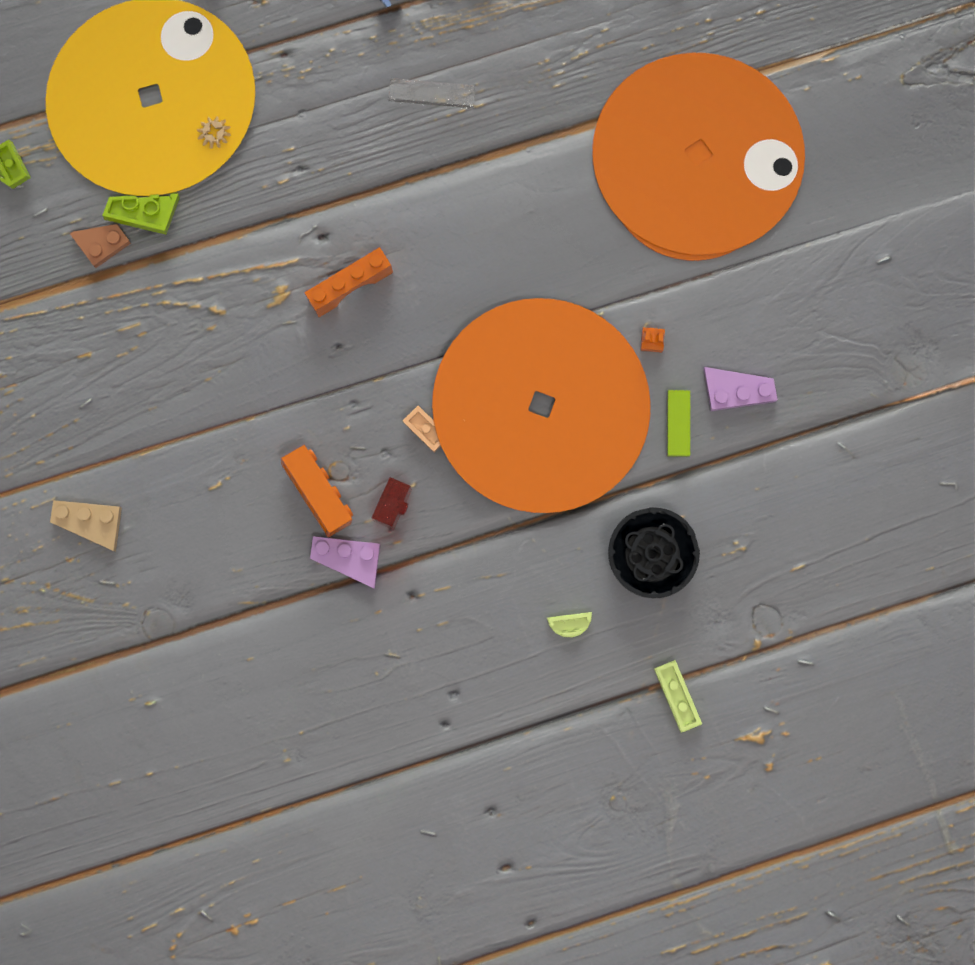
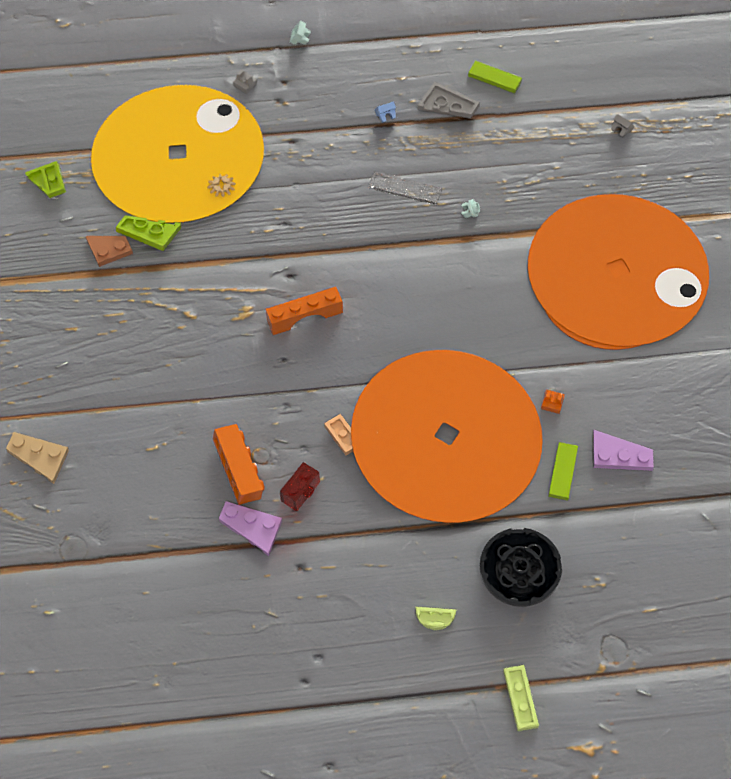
camera: 10 degrees right, 20 degrees down
none -> light aqua plate [461,199,480,218]

